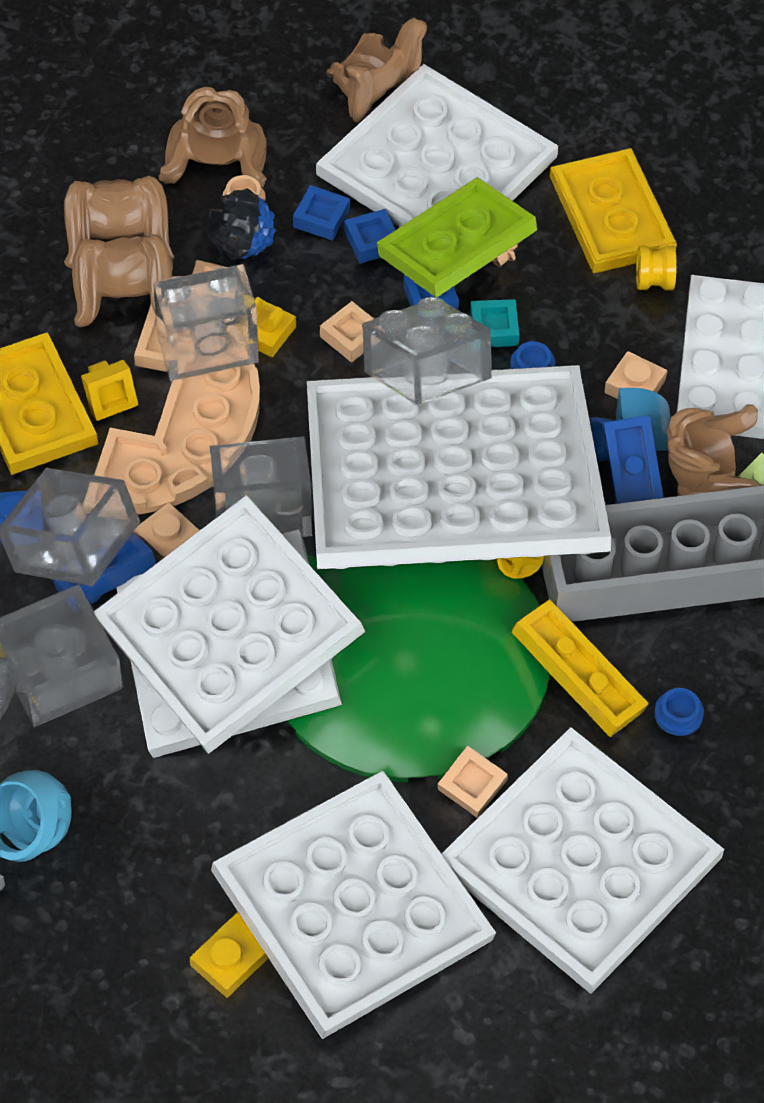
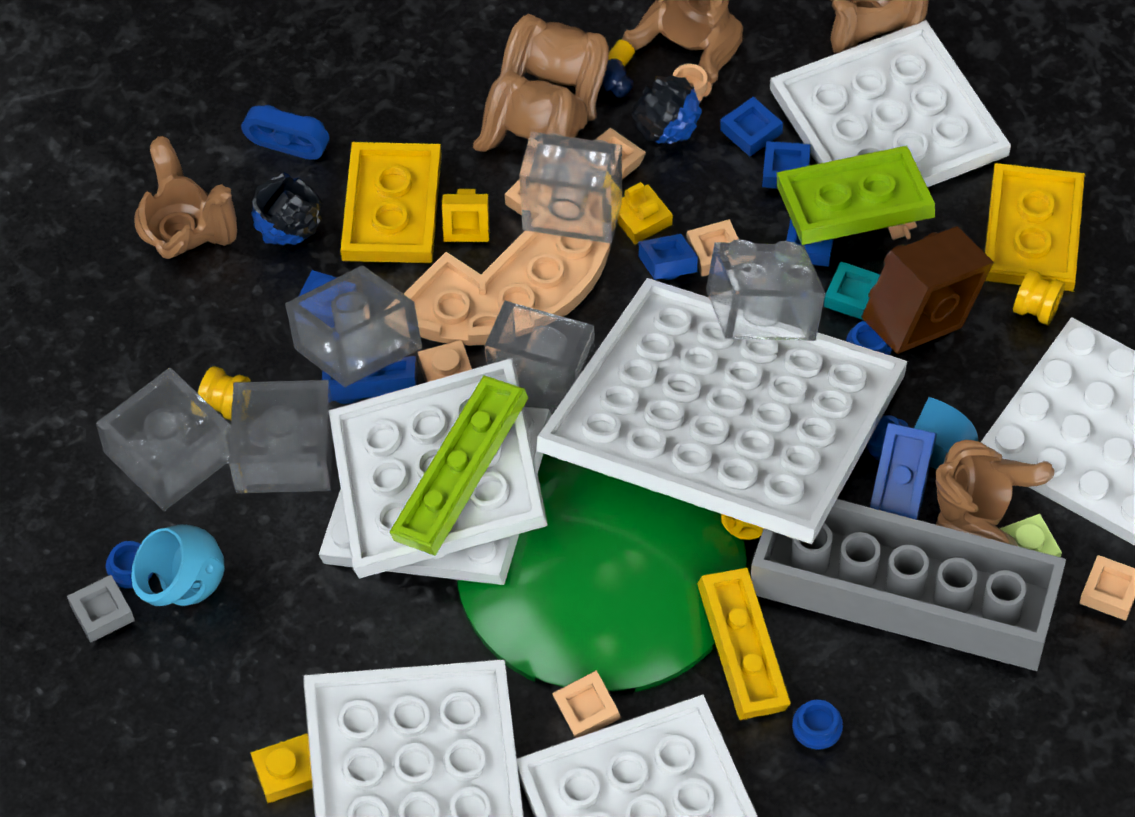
camera: 30 degrees right, 0 degrees up
light nougat plate [604,351,667,399] -> none
none -> lime tile [389,375,529,556]
none -> dark blue arm [602,40,635,98]
none -> blue plate [639,234,698,280]
none -> reddish brown brick [862,226,994,354]

